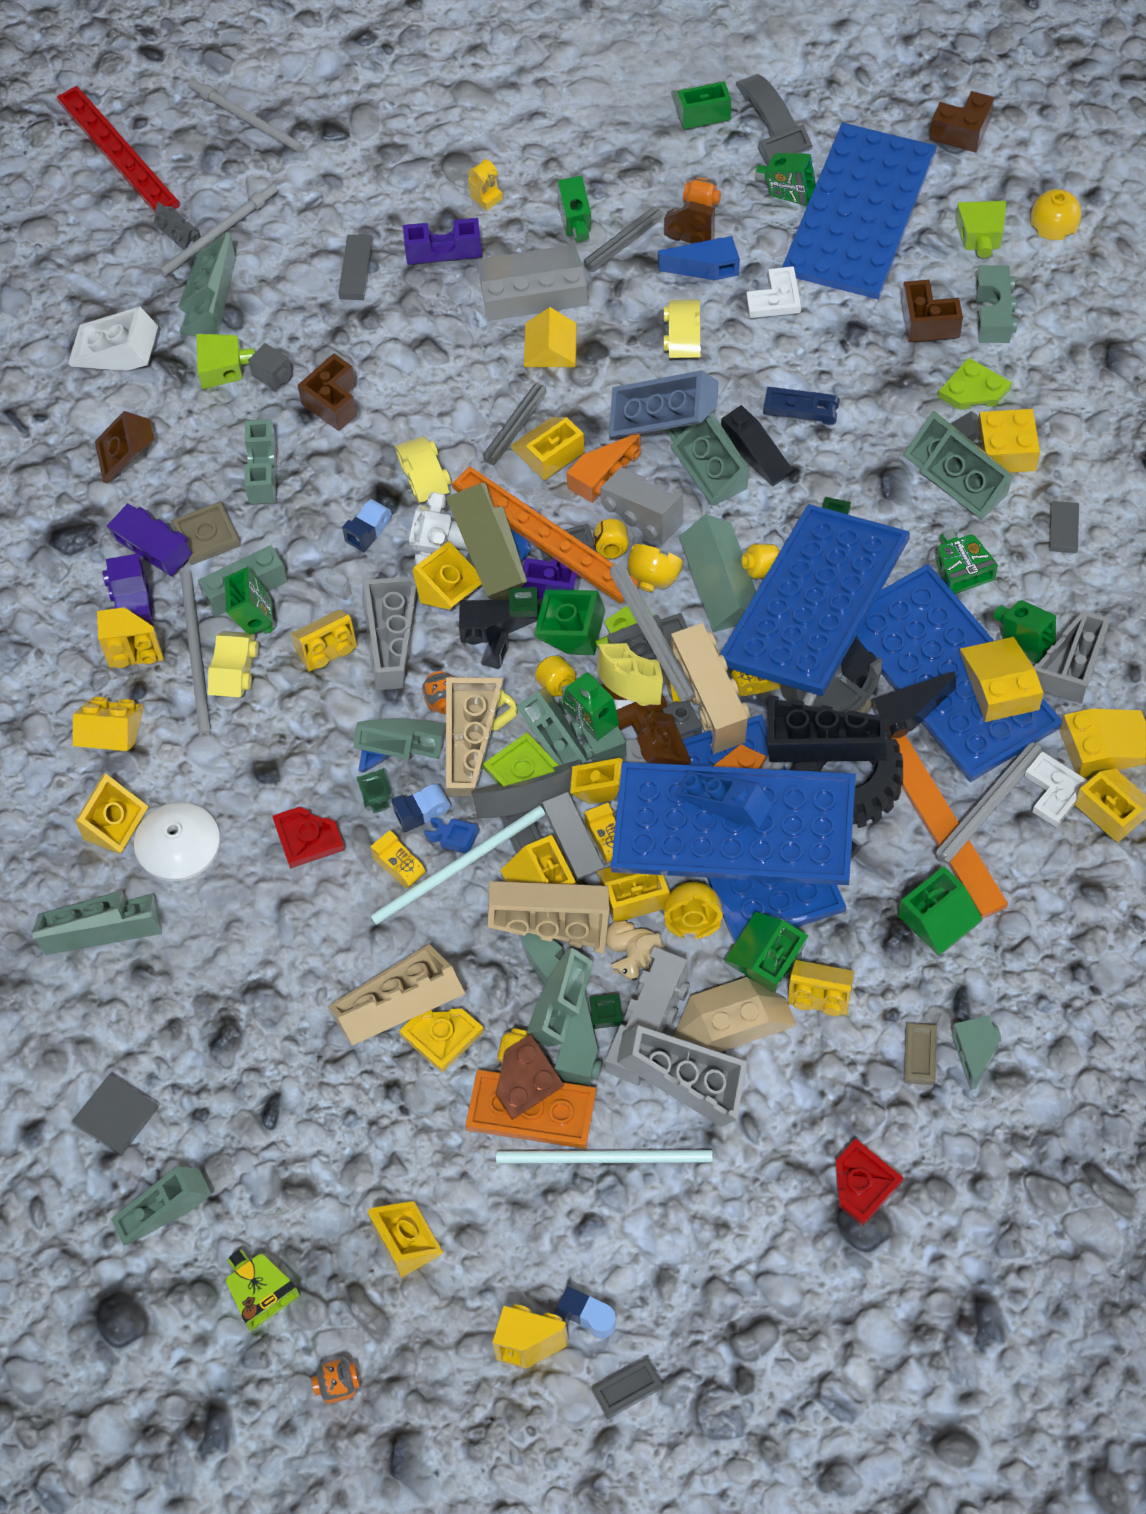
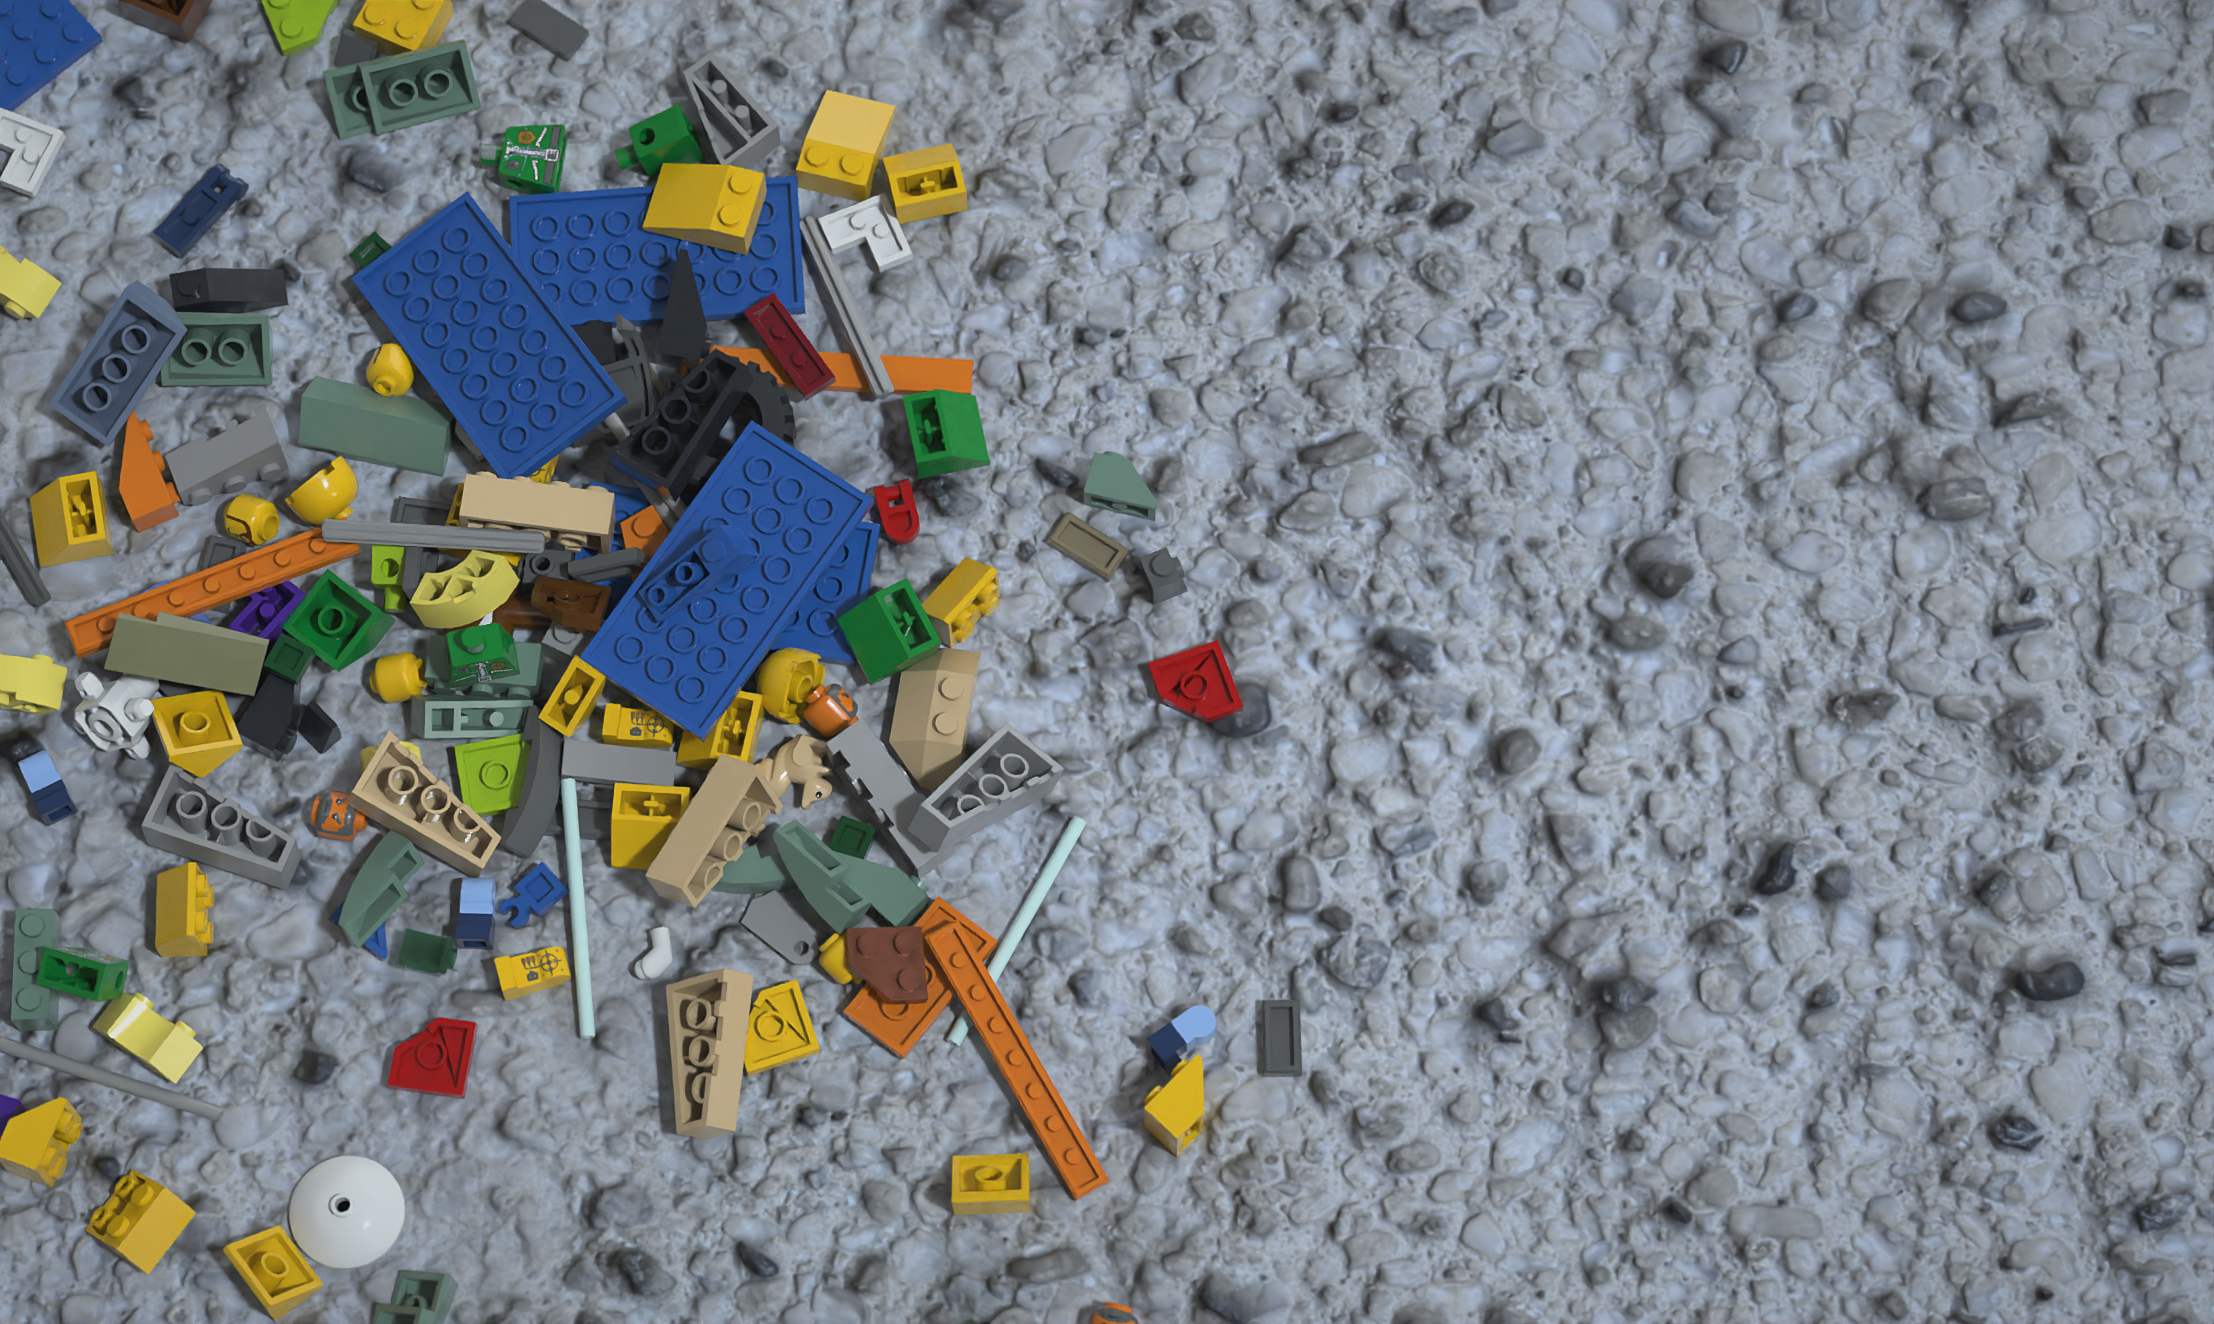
camera: 65 degrees left, 10 degrees up
none -> dark grey tile [568,547,650,583]
none -> white arm [634,927,673,980]
none -> light grey piece [741,890,819,966]
none -> dark red plate [744,293,836,401]
none -> orange head [803,683,859,738]
none -> red plate [873,478,920,545]
none -> orange tile [924,919,1110,1201]
none -> dark grey brick [1139,547,1188,605]

